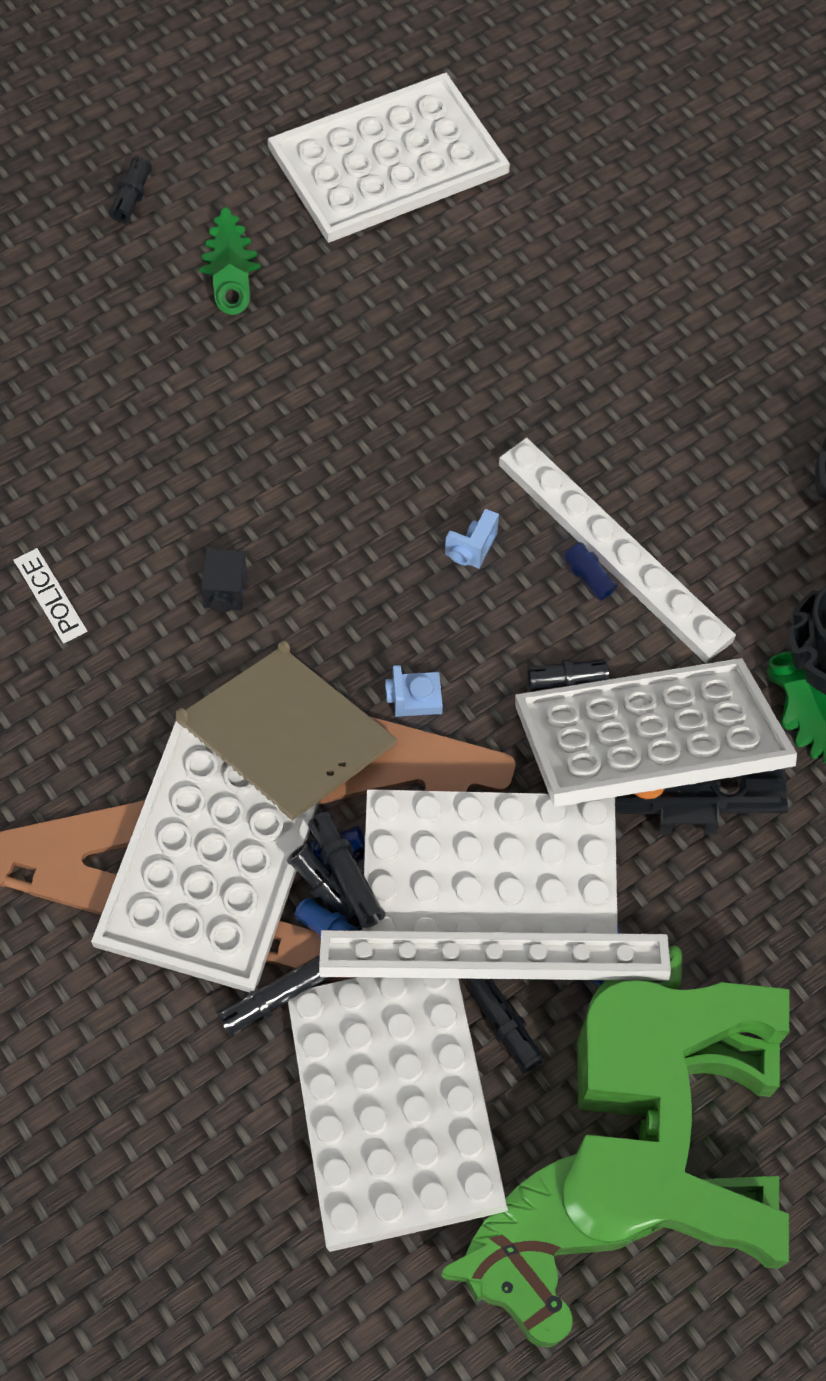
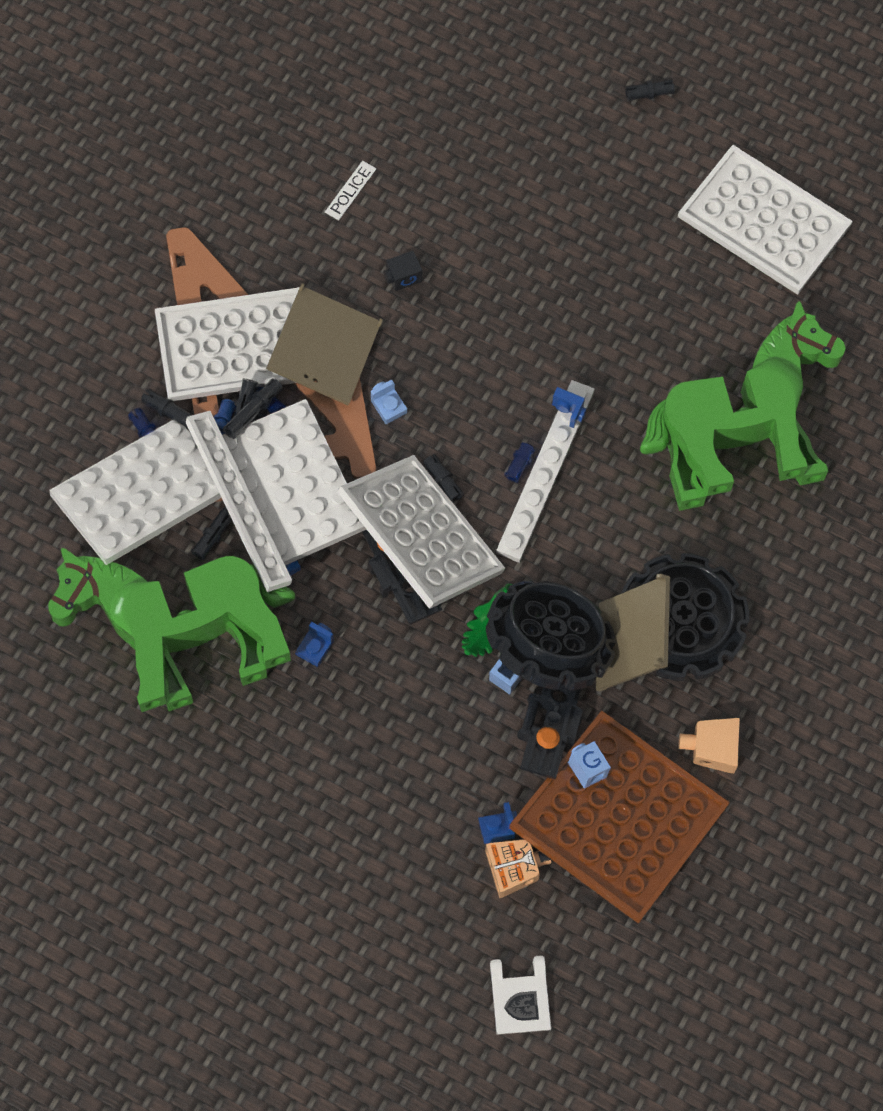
camera: 65 degrees right, 5 degrees up
green plant [199,207,261,315] -> none
light blue bracket [445,509,499,569] -> none
none -> clear blue pin [128,408,156,438]
none -> blue bracket [296,622,334,667]
none -> blue bracket [552,387,587,428]
none -> bright green animal [640,302,845,511]

